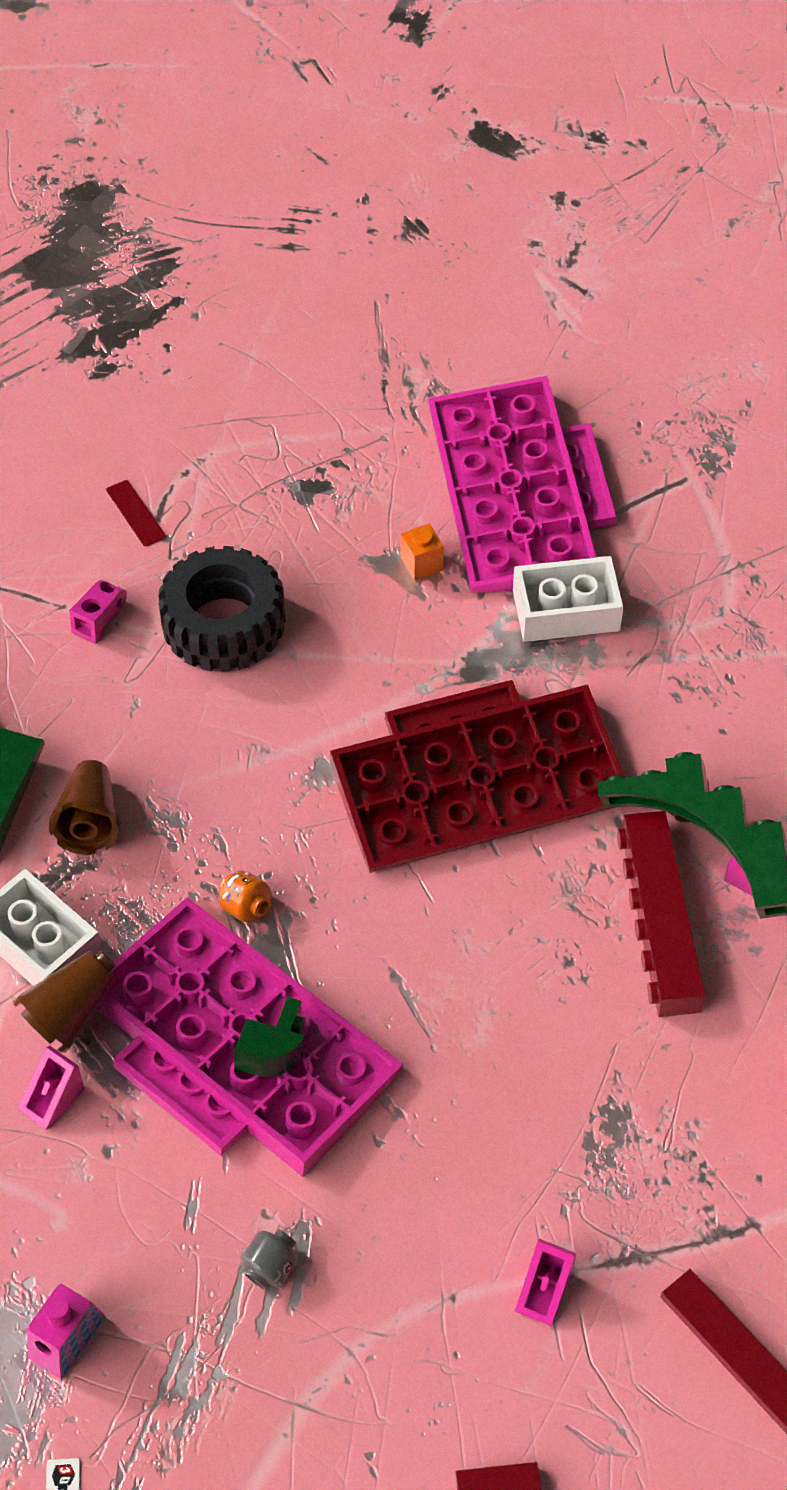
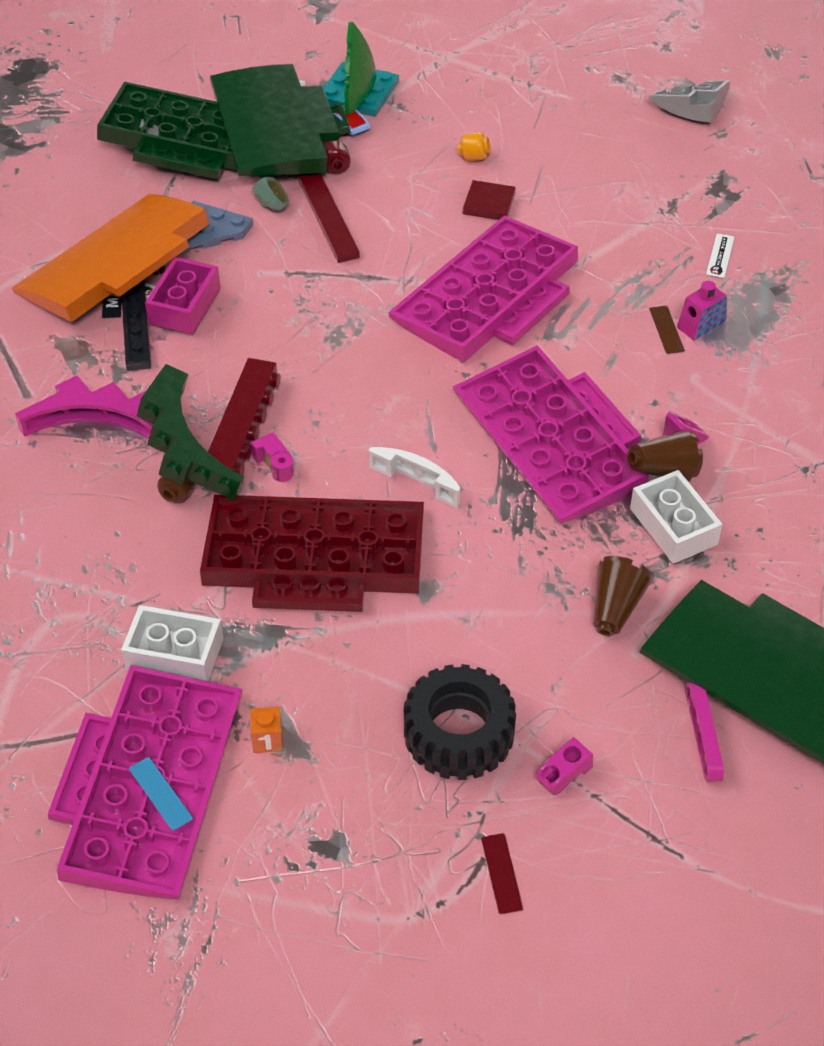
camera: 160 degrees left, 5 degrees down
orange head [218,870,271,923] -> none
dark green brick [234,997,306,1077] -> none
dark grey head [241,1229,299,1290] -> none
dark pink slope [515,1238,577,1326] -> none
none -> dark azure sticker [129,757,193,830]
none -> dark pink leg [251,432,294,482]
none -> white slope [368,447,460,508]
none -> dark pink slope [389,215,578,362]
none -> reddish brown sticker [649,306,685,354]

